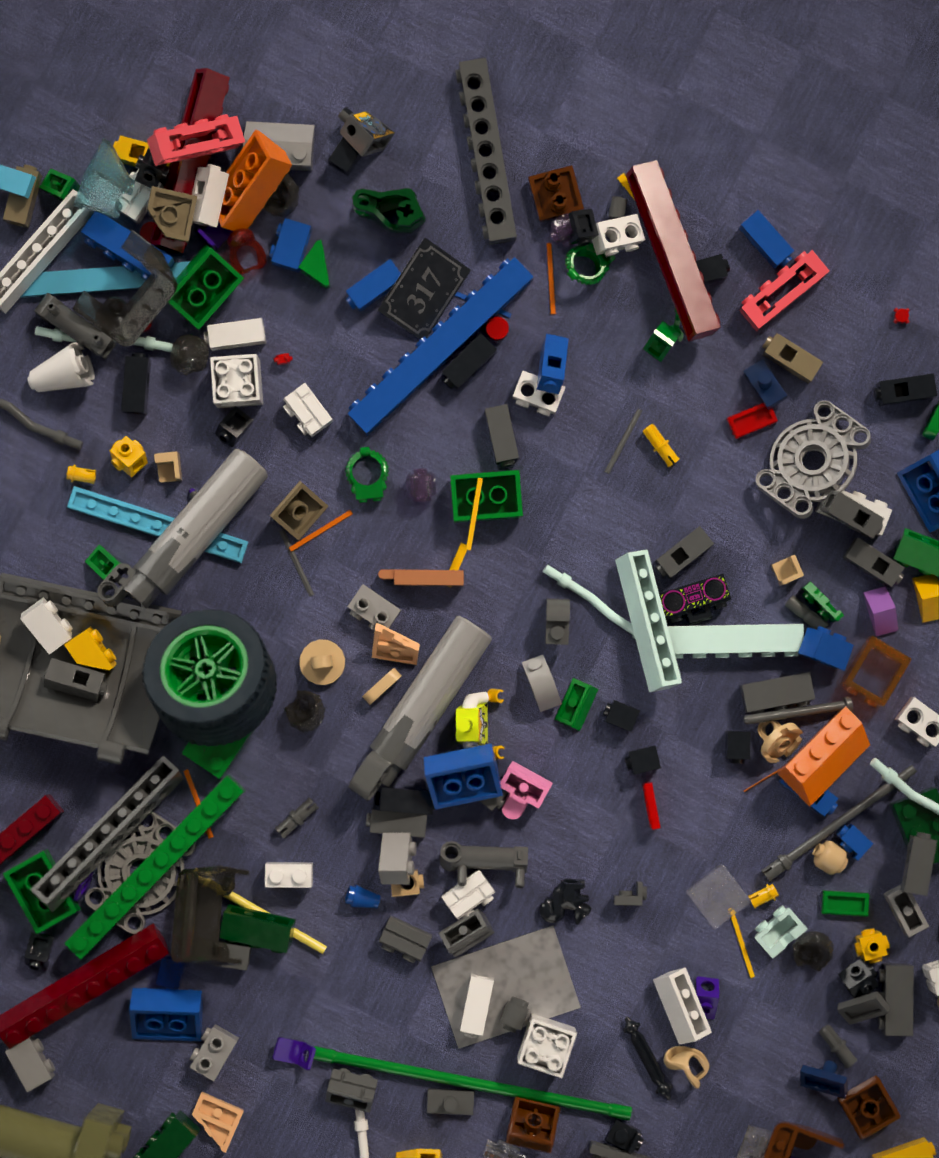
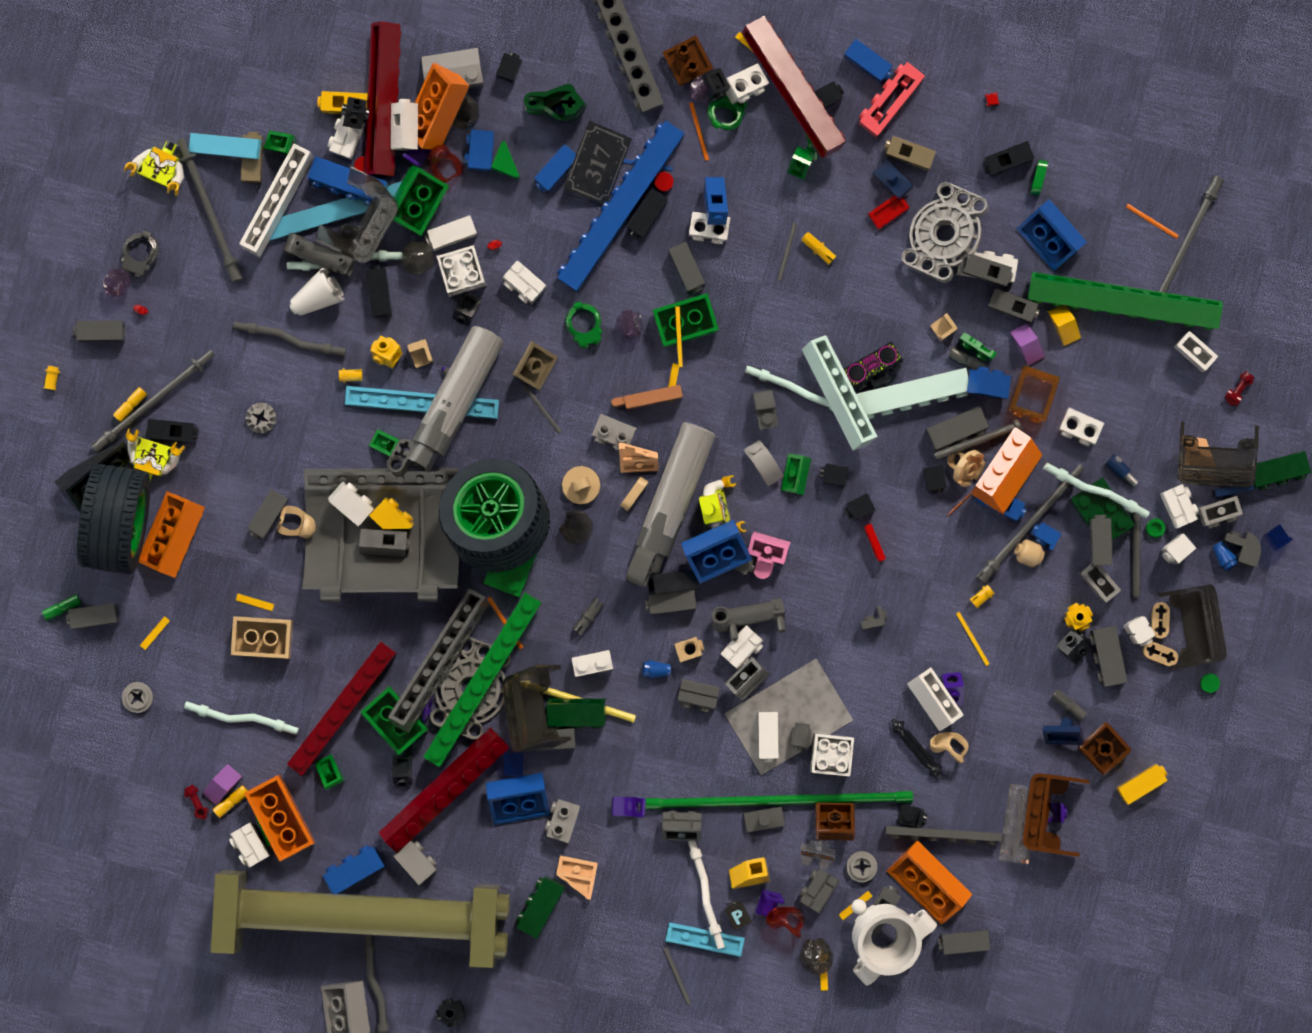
camera: 10 degrees left, 0 degrees up
clear light blue piece [73,138,135,218] -> none
coral brick [147,114,245,166] -> none
dark tan plate [147,186,197,242] -> none
orange piece [289,510,353,552] -> none
dark grey torso [338,107,395,157] -> none
light grey brick [378,833,416,884] -> none
black animal [539,879,591,925] -> none
dark grey hinge [608,196,628,219] -> none
dark grey brick [655,526,714,579] -> none
clear brick [685,863,751,930] -> none
light aqua cylinder [754,905,807,959] -> none
clear smoke hair [792,930,834,972] -> none
green tile [821,890,870,917] -> none
dark grey tile [837,992,890,1025] -> none

